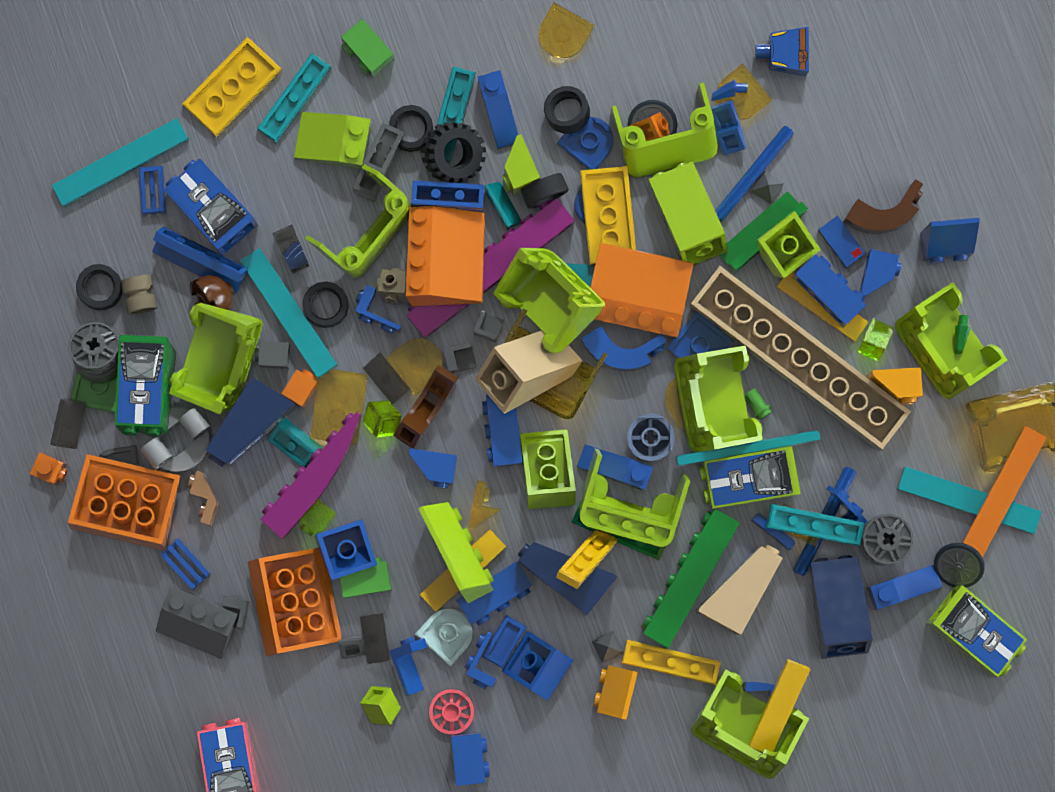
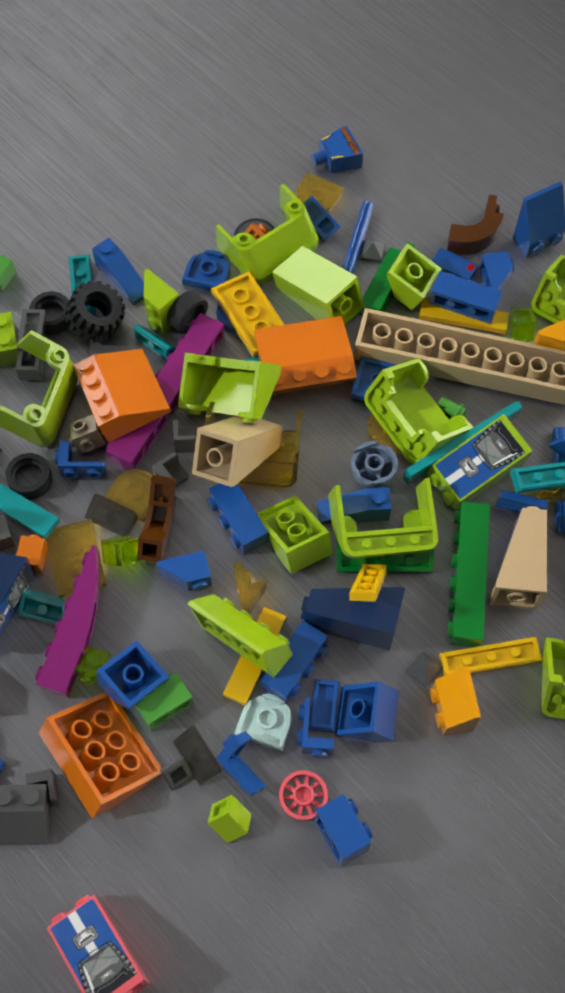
camera: 20 degrees left, 20 degrees down
blue brick [411,180,484,212] -> none
clear yellow tile [539,2,595,58] -> none
black tyre [544,86,590,134] -> none
blue arch [580,326,667,371] -> none
blue bar [711,79,747,101] -> none

